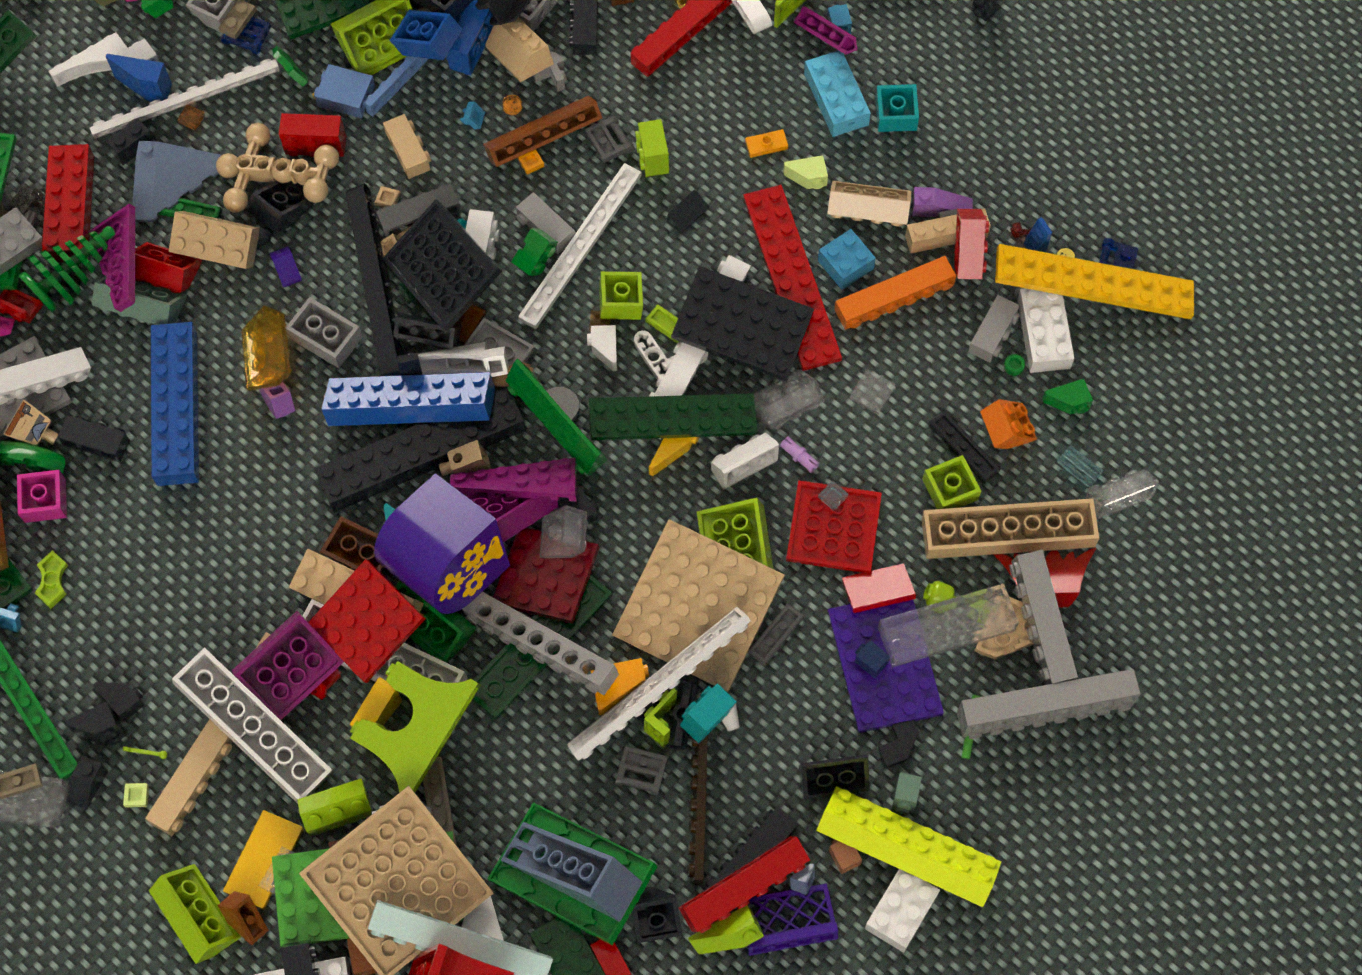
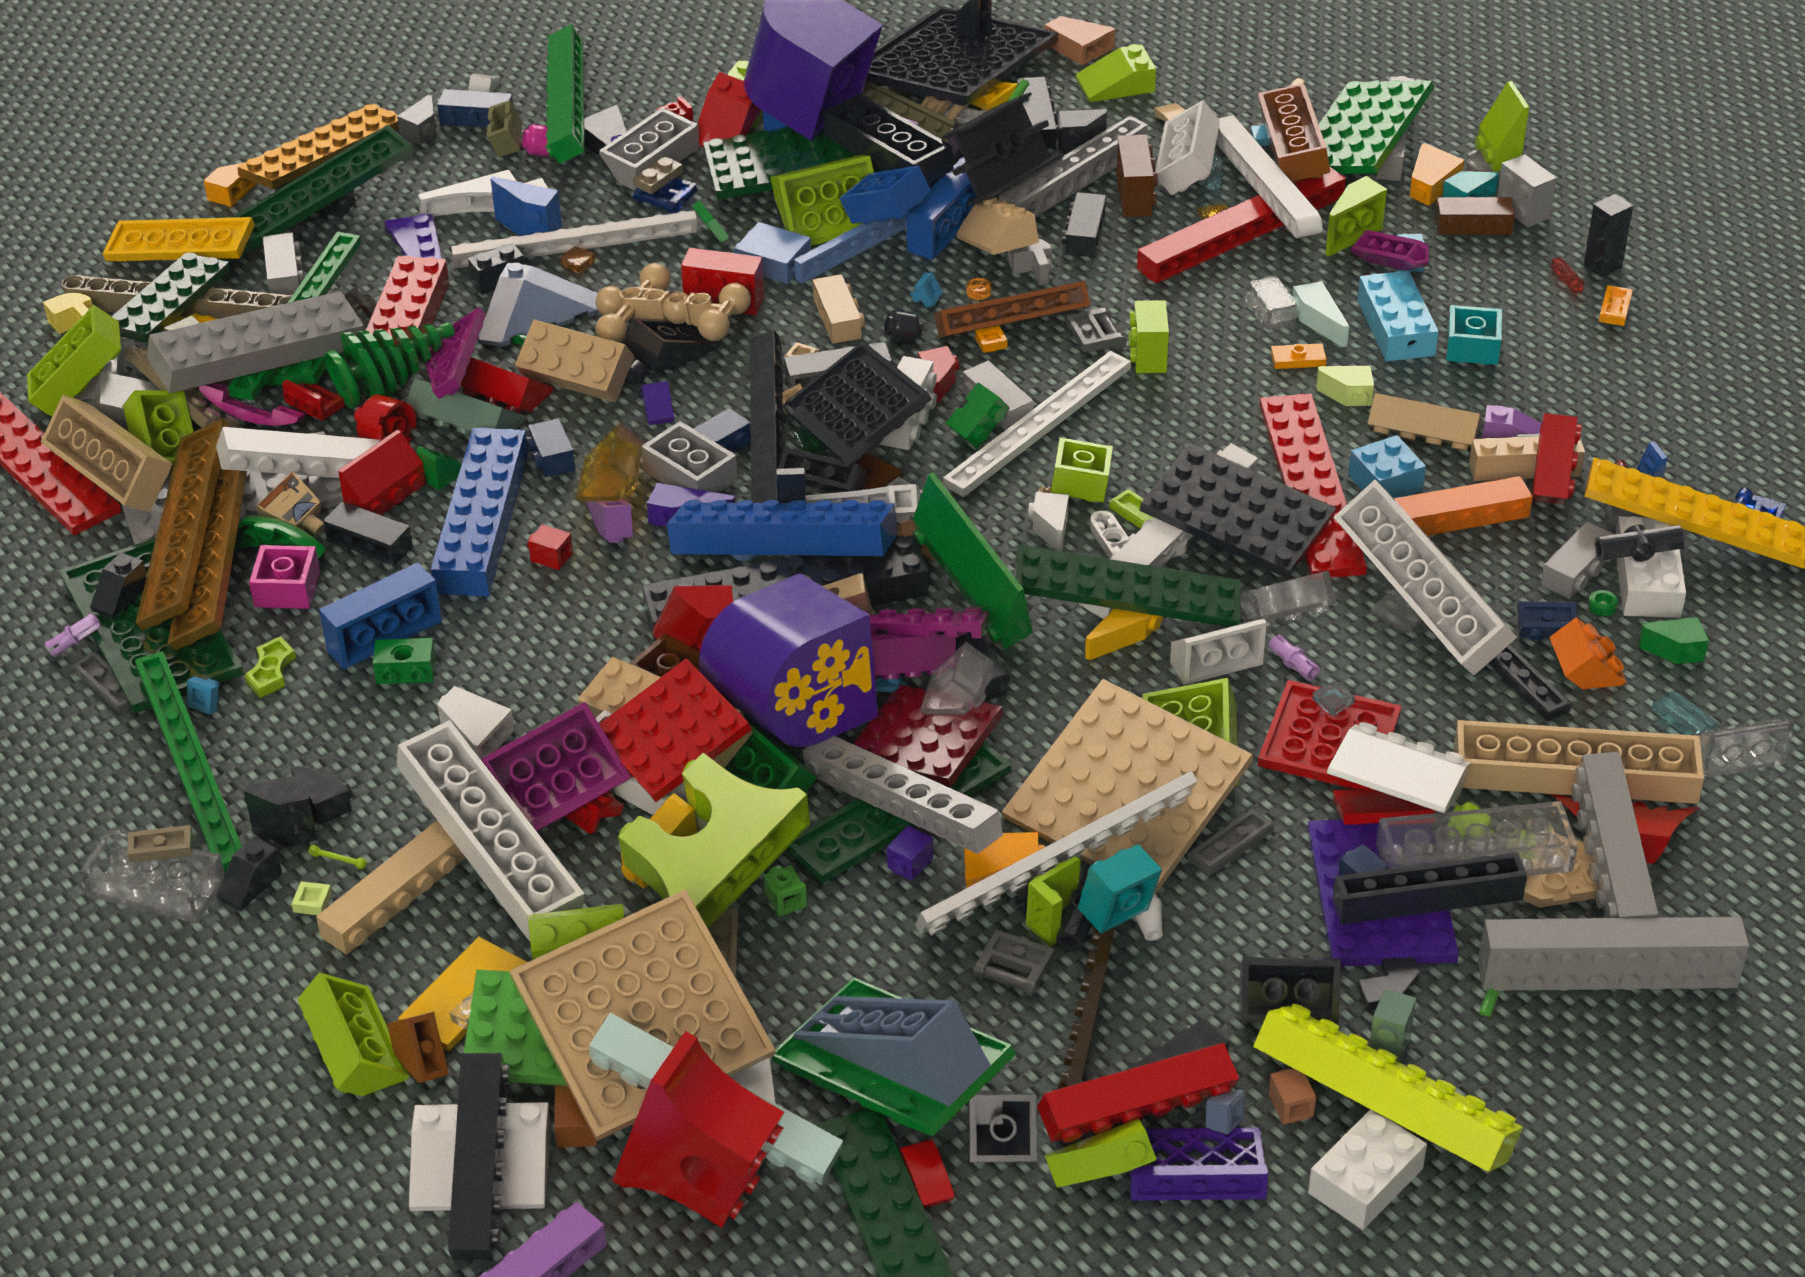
camera: 10 degrees right, 25 degrees down
black slope [667,190,709,233] -> none
lime brick [922,455,981,509] -> none
none -> blue brick [319,562,442,669]
none -> red slope [338,430,426,515]
none -> red brick [354,394,416,443]
none -> green brick [372,638,436,684]
none -> wing [384,214,442,259]
none -> green slope [416,446,462,490]
none -> white slope [437,686,515,759]
none -> brick [526,418,575,477]
none -> red brick [527,524,573,570]
none -> slope [647,483,735,527]
none -> red slope [652,585,733,652]
none -> brick [693,408,751,453]
none -> bright green brick [763,865,807,917]
none -> black head [884,310,923,345]
none -> dark purple brick [887,825,933,881]
none -> slope [918,346,959,403]
none -> clear brick [1245,276,1297,331]
none -> light aqua slope [1289,281,1349,347]
none -> white slope [1327,723,1470,813]
none -> black brick [1332,852,1527,925]
none -> white brick [1334,480,1517,676]
none -> dark blue bracket [1517,601,1577,641]
none -> clear red axle [1550,257,1585,293]
none -> black piece [1594,524,1685,562]
none -> light orange plate [1599,285,1633,326]

